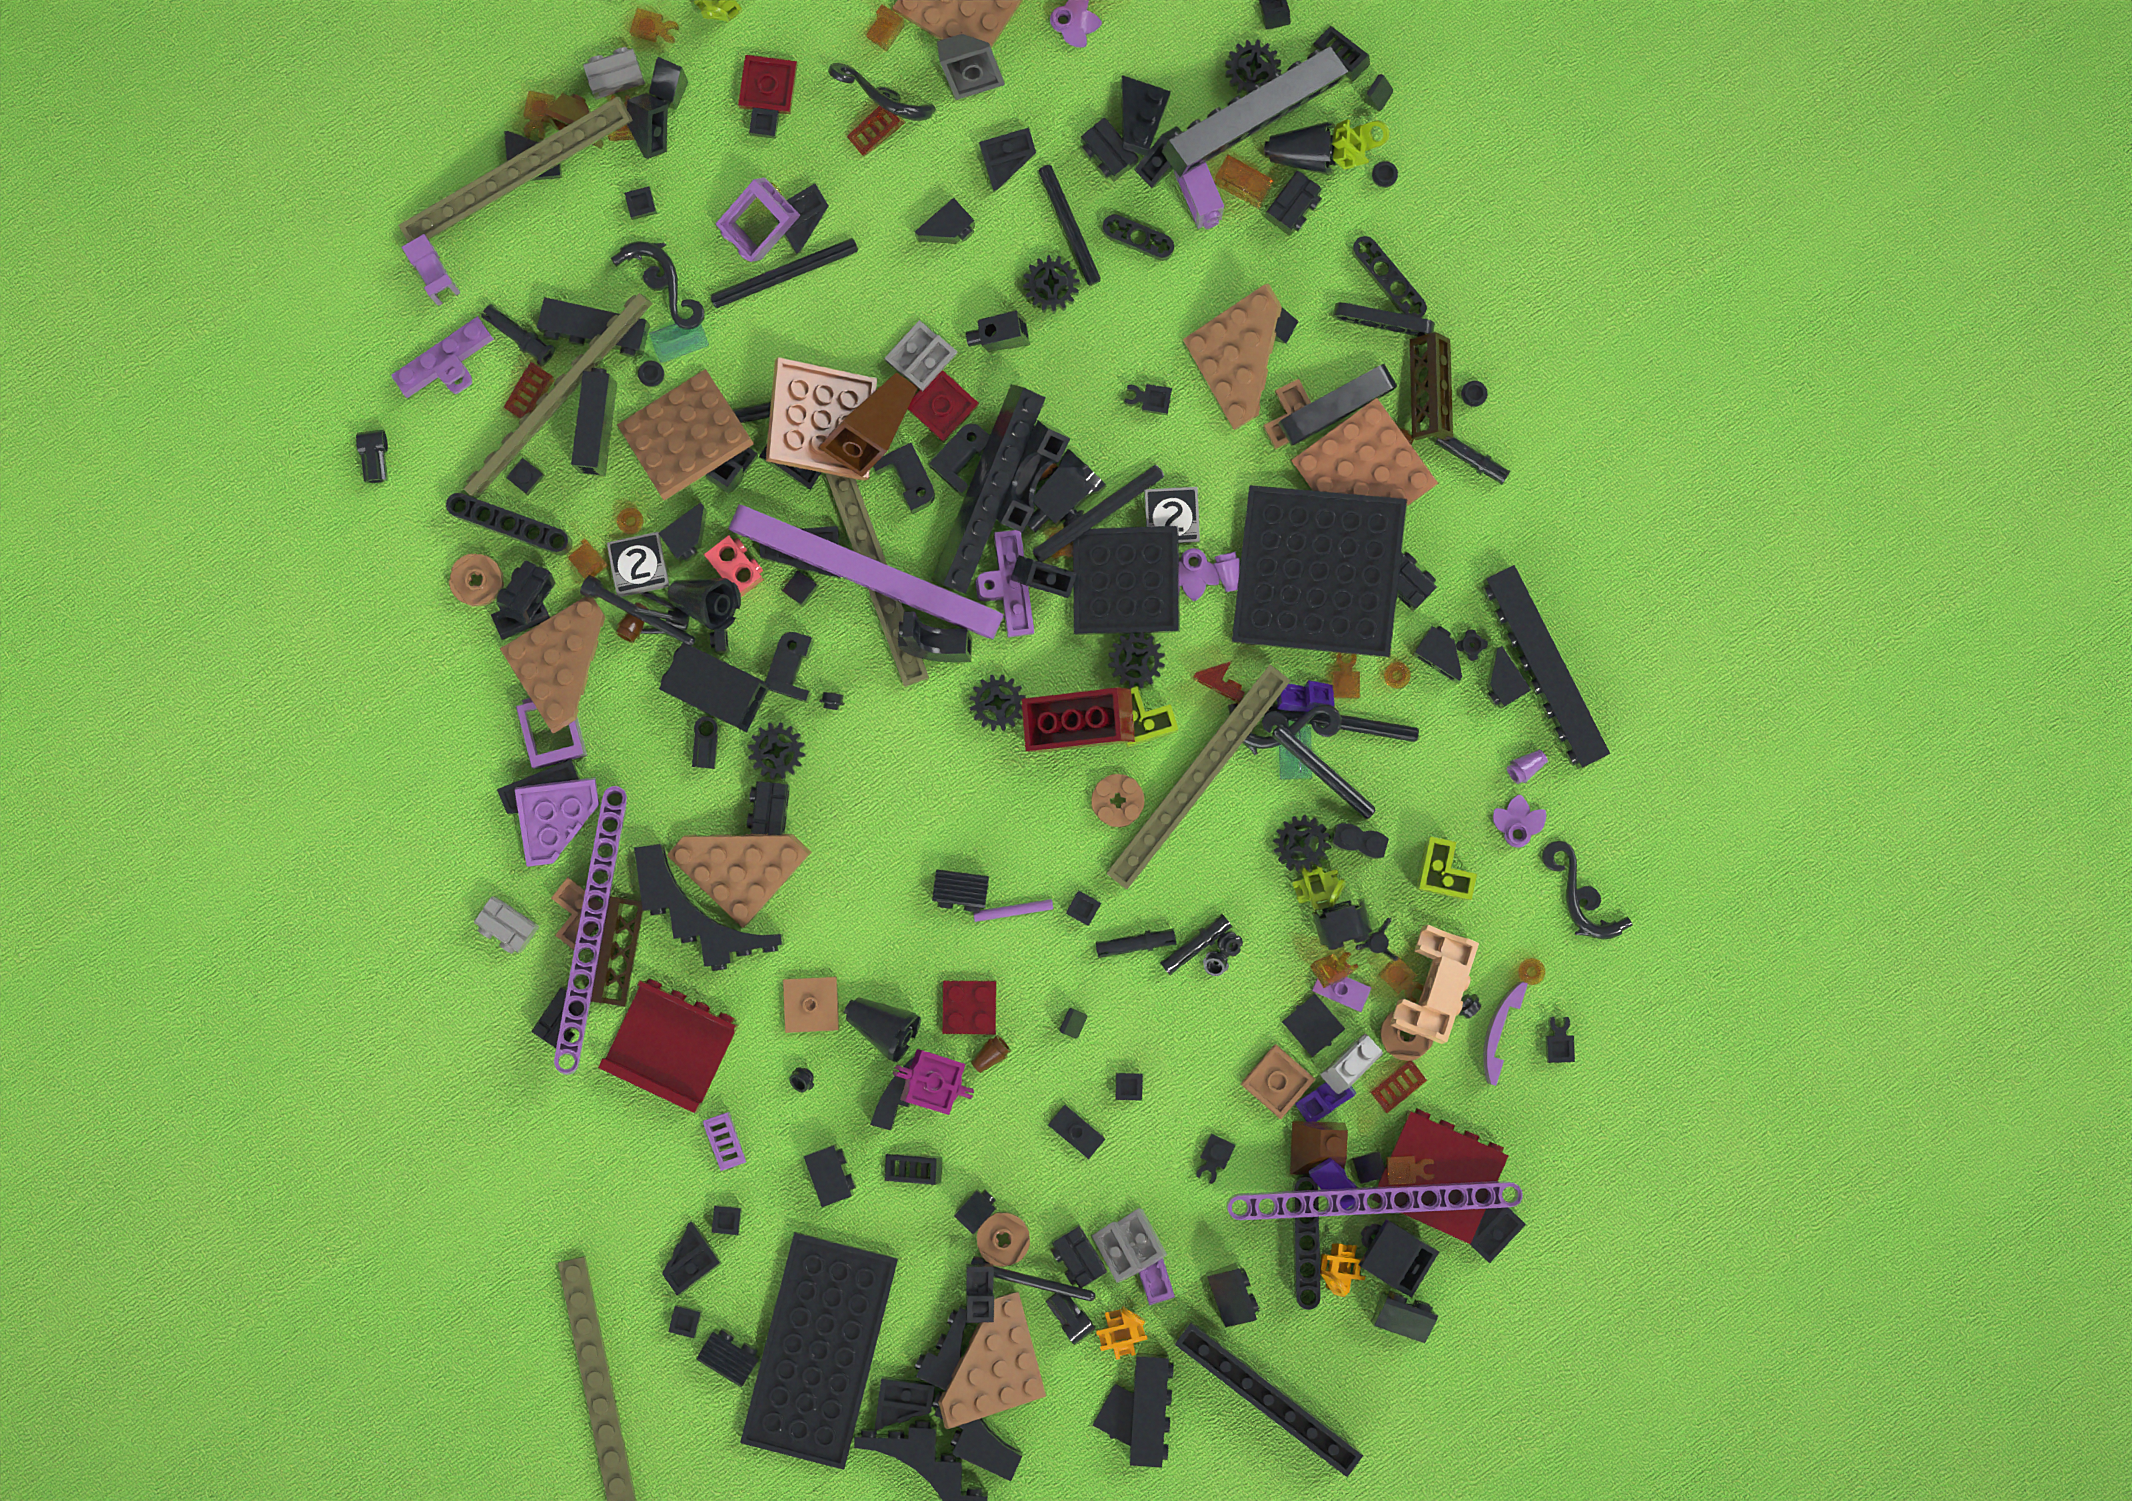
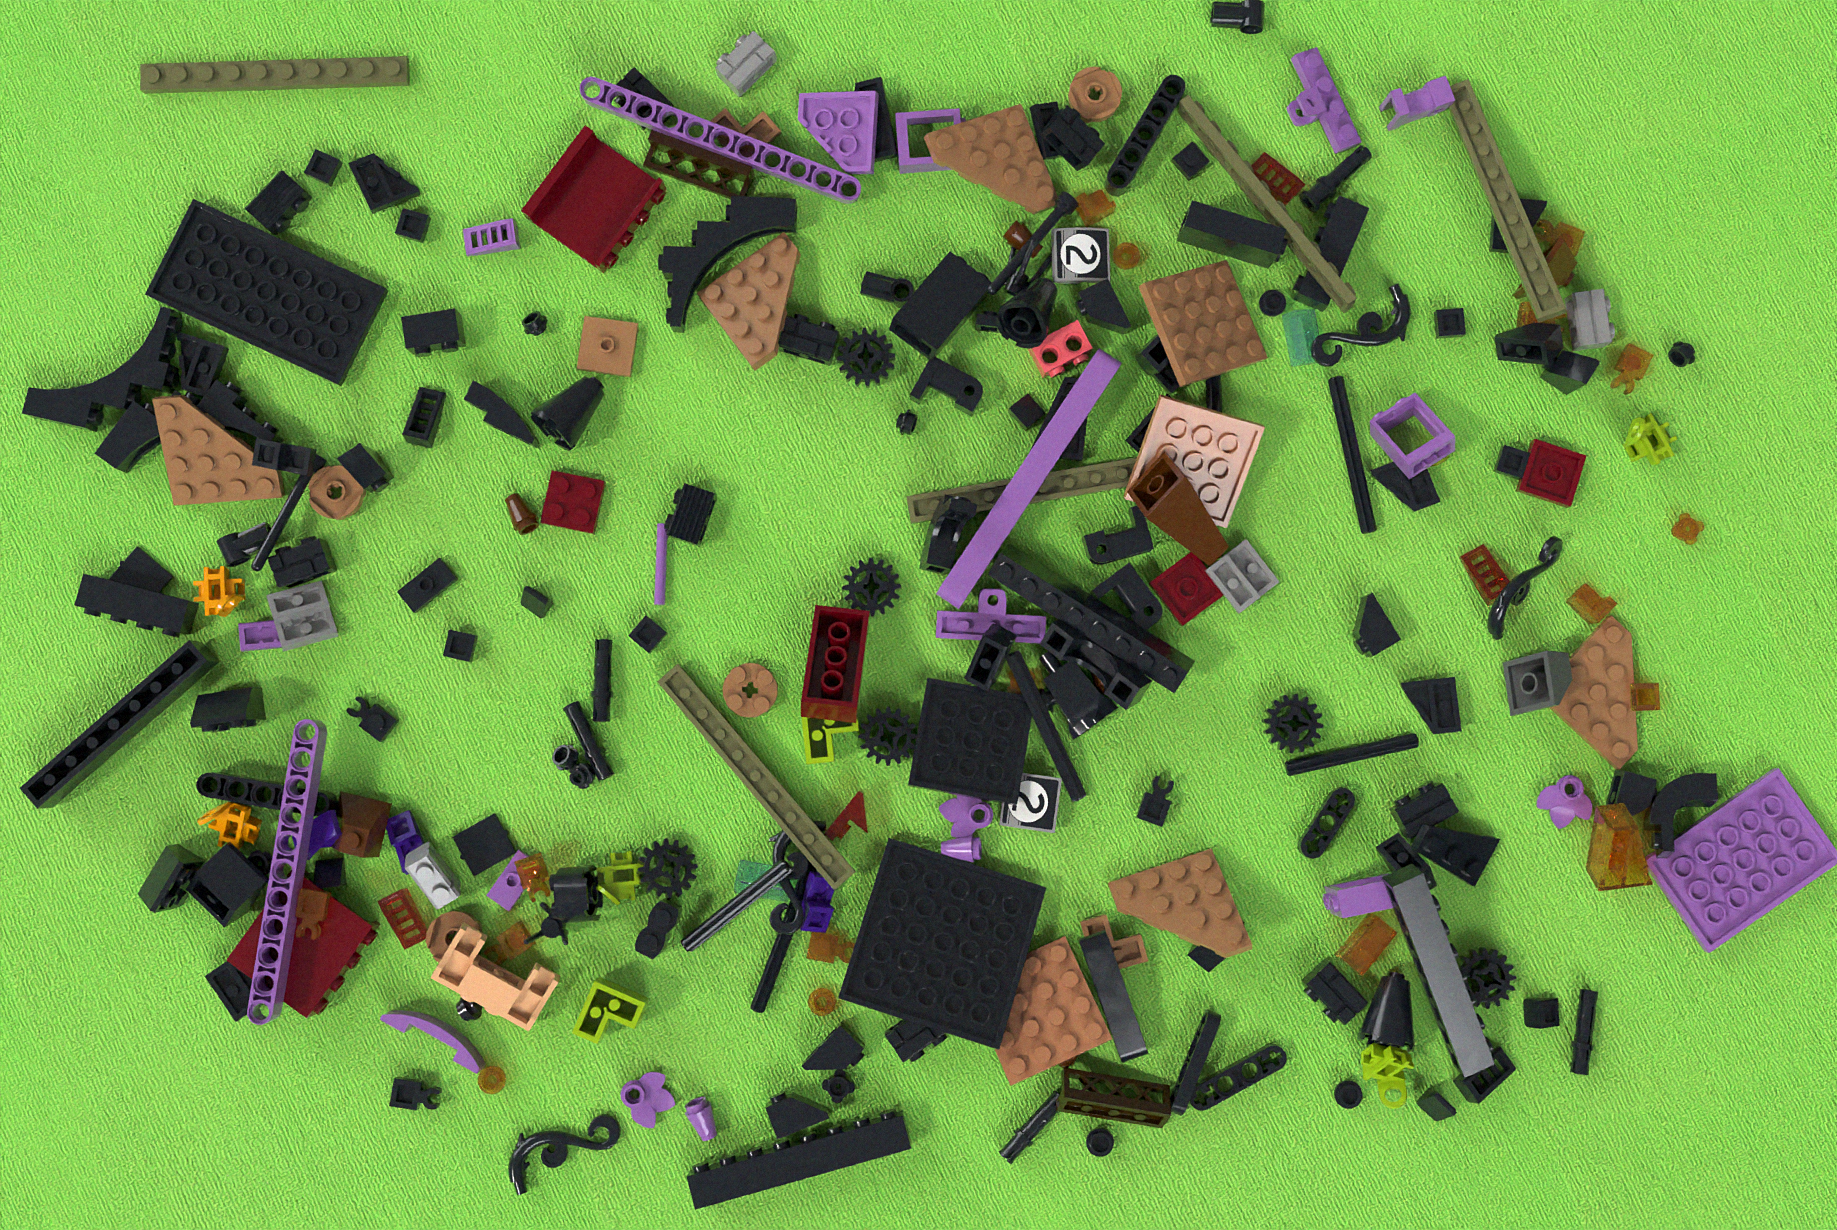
camera: 100 degrees right, 0 degrees up
magenta plate [893,1049,974,1115] -> none
black torso [966,310,1030,352] -> none
medium nougat plate [1240,1044,1316,1119] -> none

